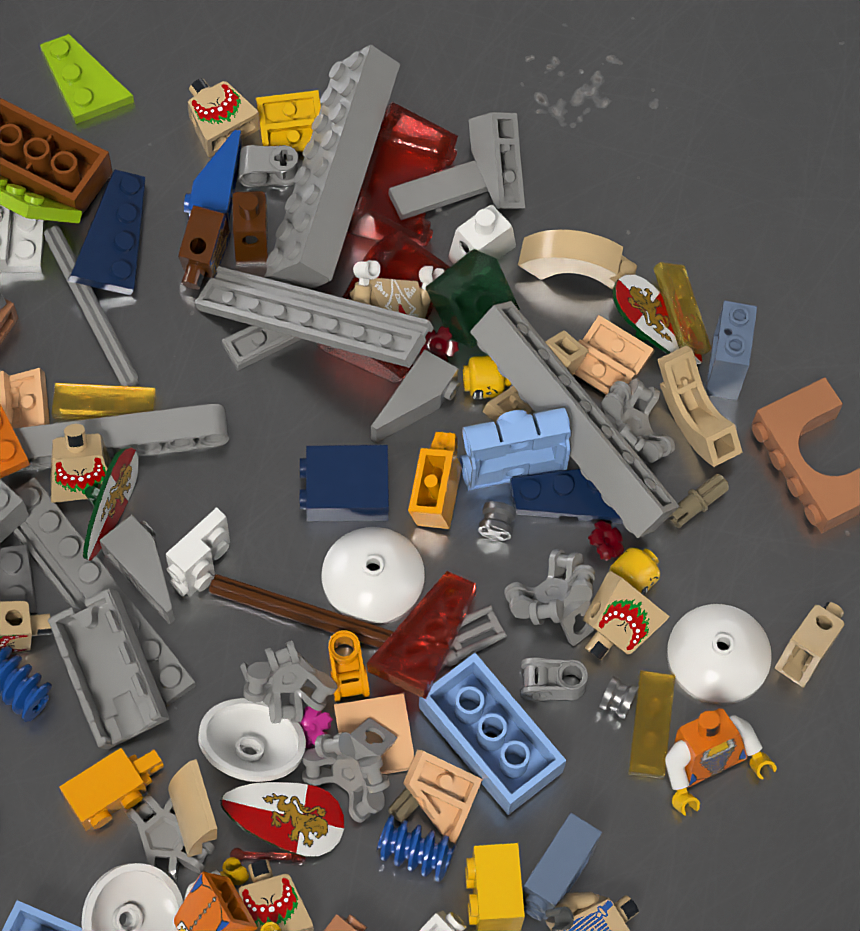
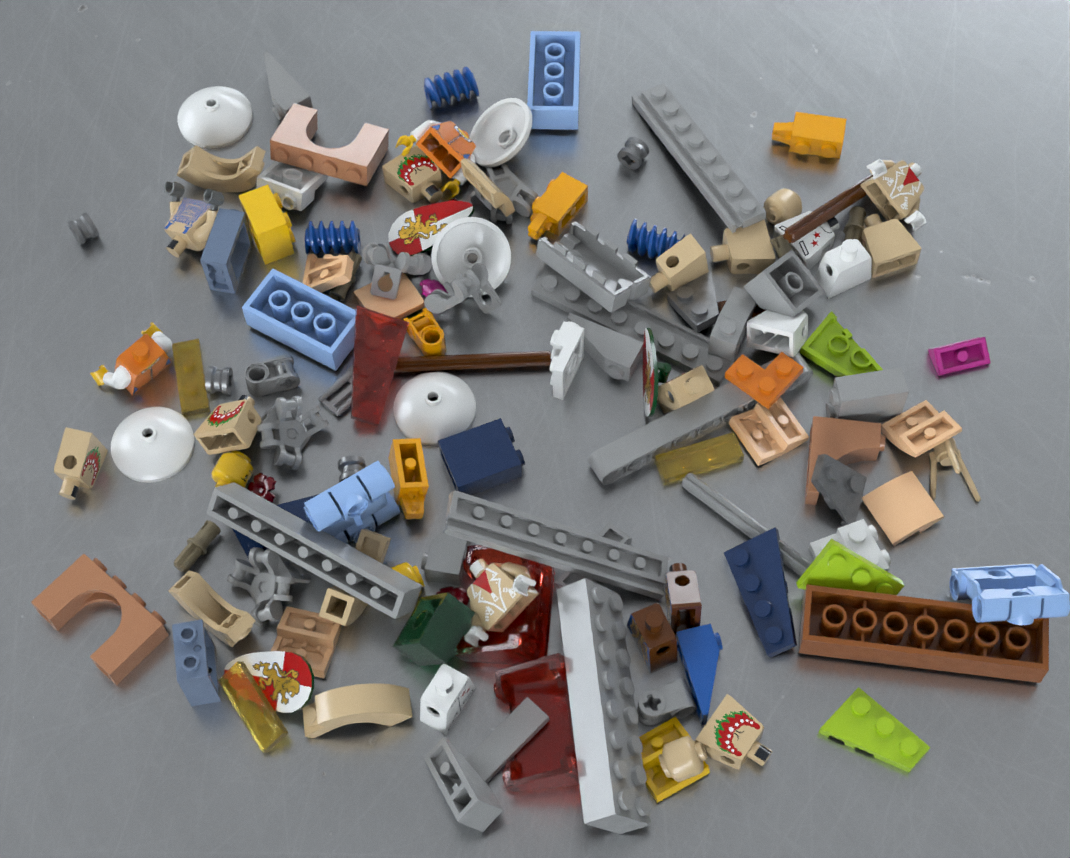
camera: 165 degrees right, 5 degrees down
none -> tan head [659,736,707,782]

